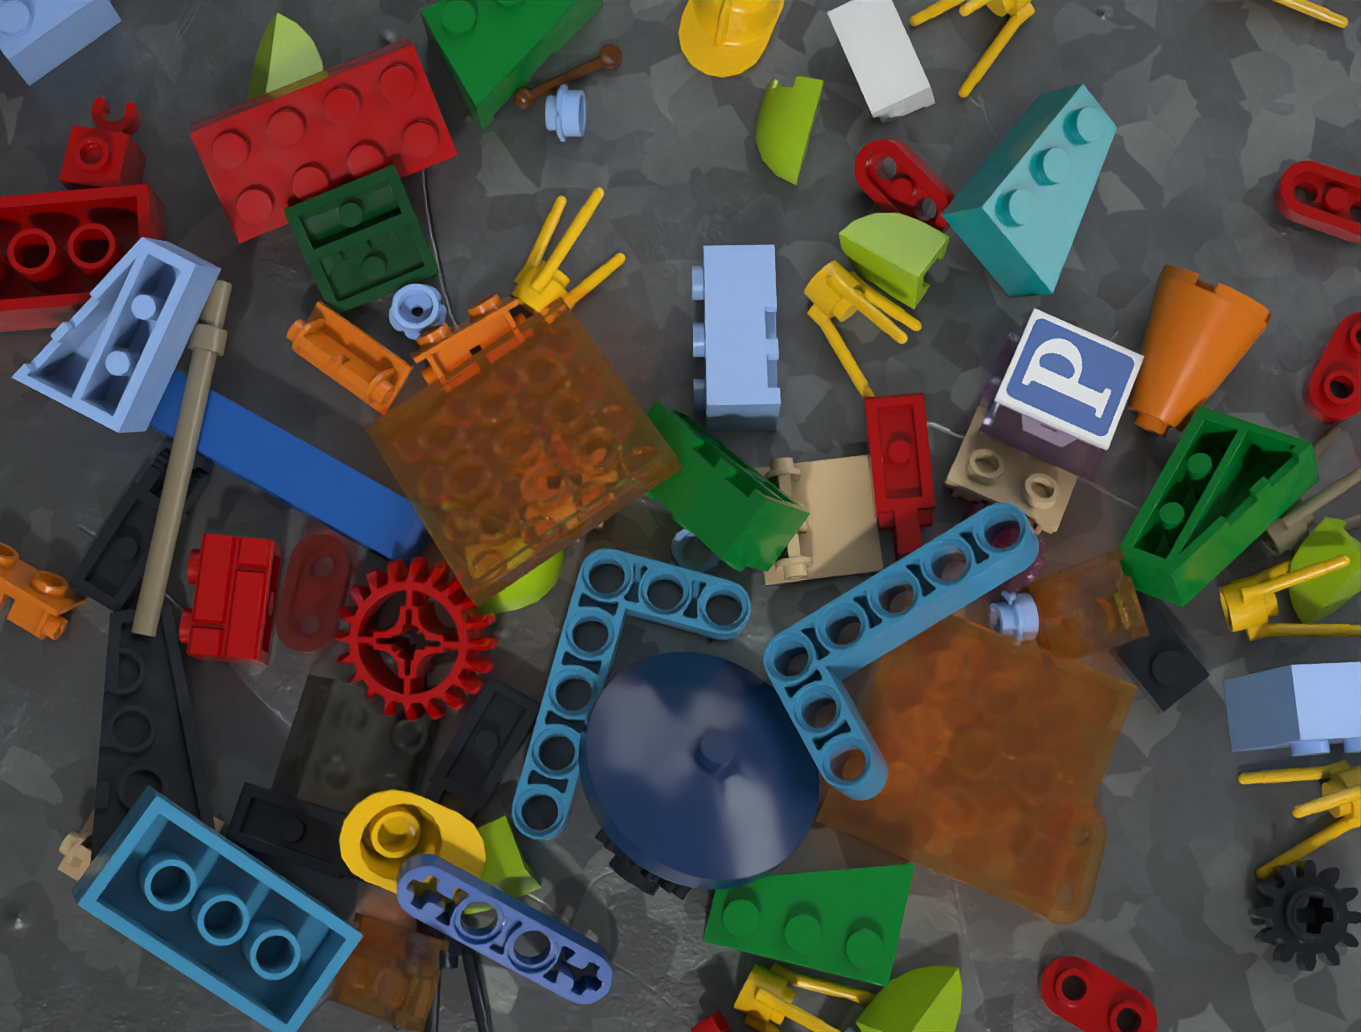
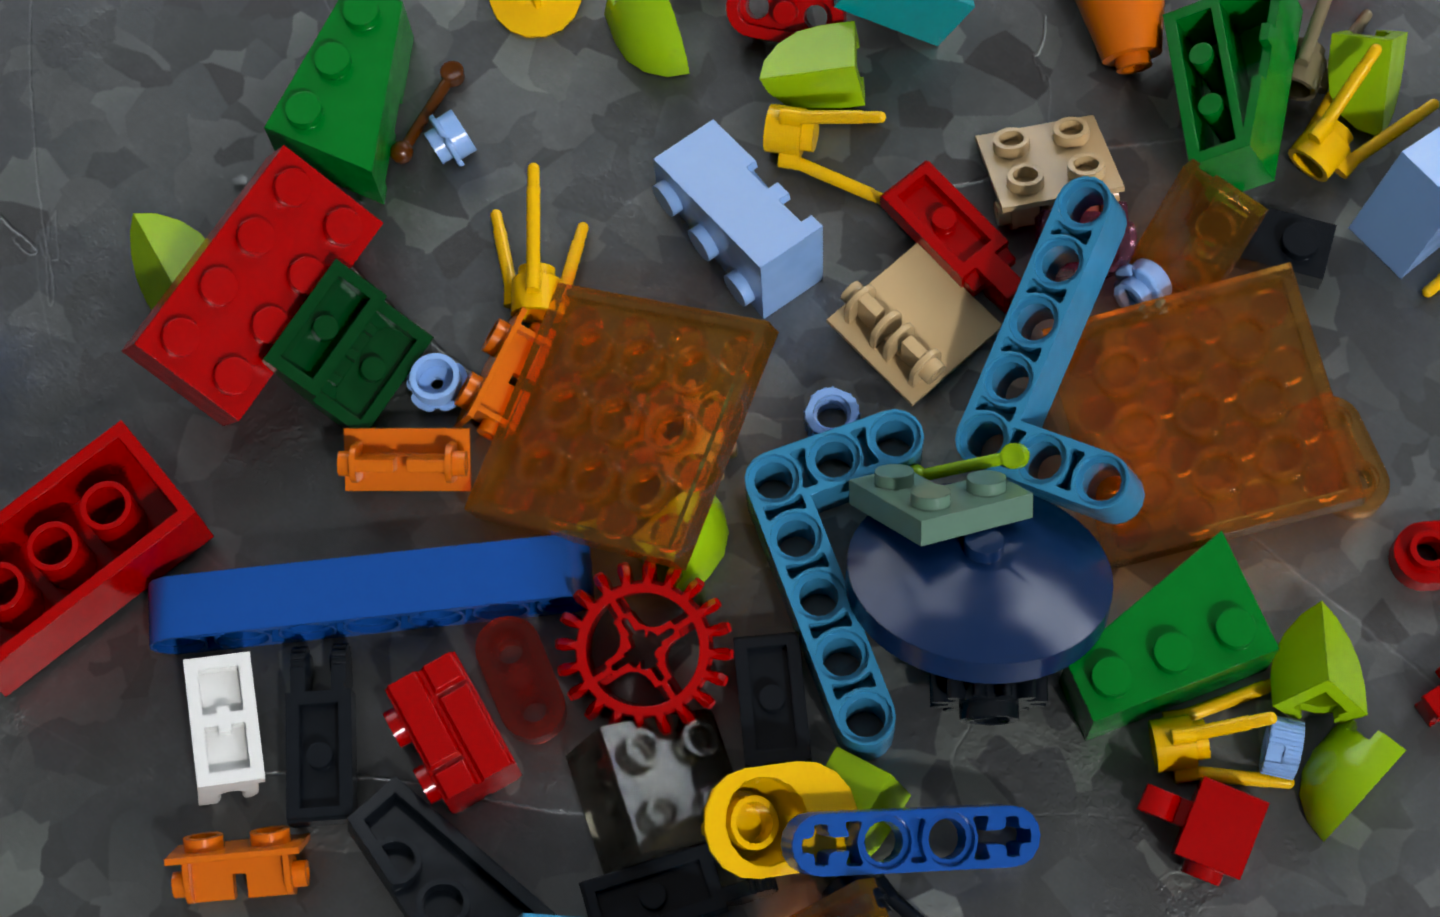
camera: 30 degrees left, 10 degrees down
light blue wedge [11,237,221,433] -> none
red brick [59,97,147,191] -> none
dark tan bar [131,279,232,637] -> none
green wedge [615,401,810,572] -> none
piece [977,308,1144,480] -> none
none -> white hinge [183,651,265,806]
none -> sand green plate [849,464,1033,546]
none -> lime hinge [910,443,1030,480]

